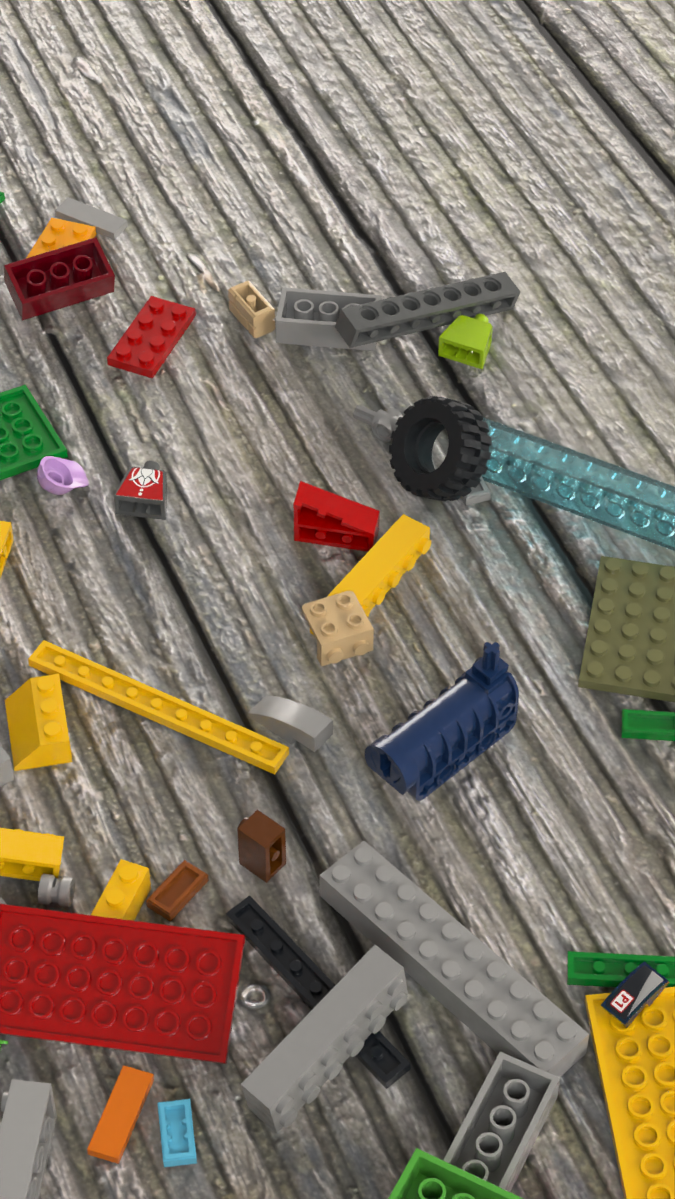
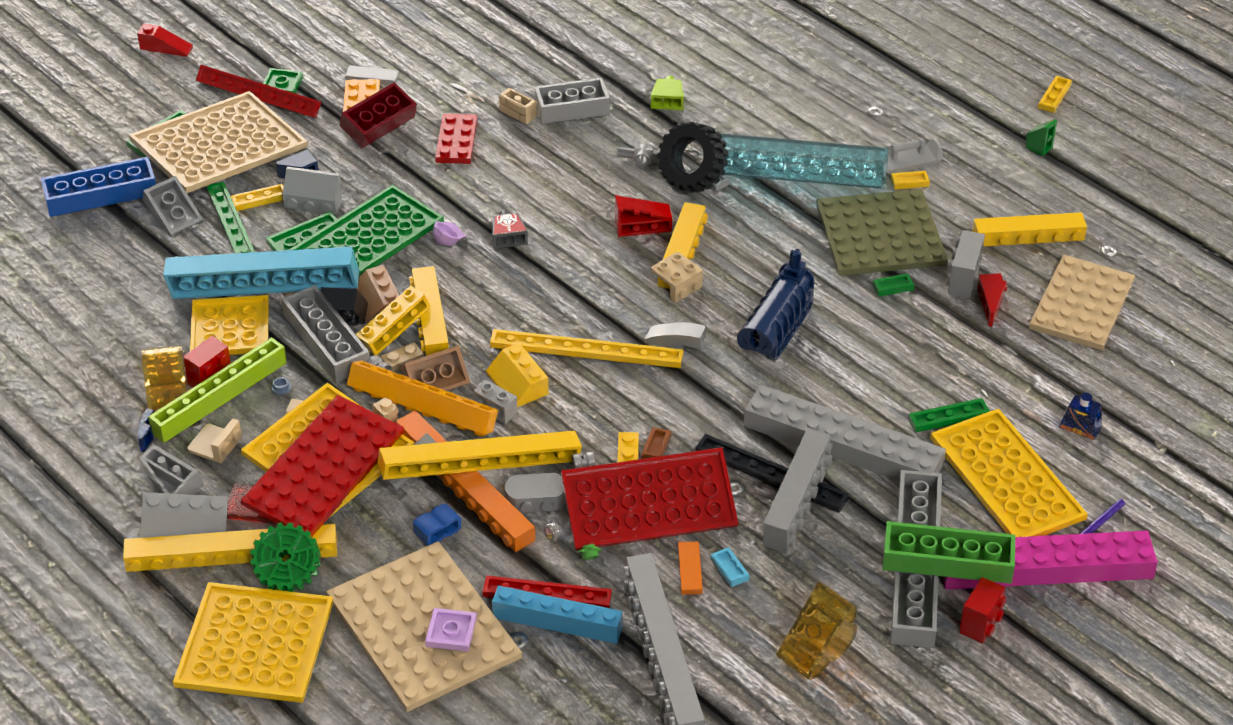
camera: 20 degrees left, 5 degrees down
reddish brown brick [237,809,286,883] -> none
dark grey brick [335,272,520,348] -> none
slope [601,962,670,1028] -> none

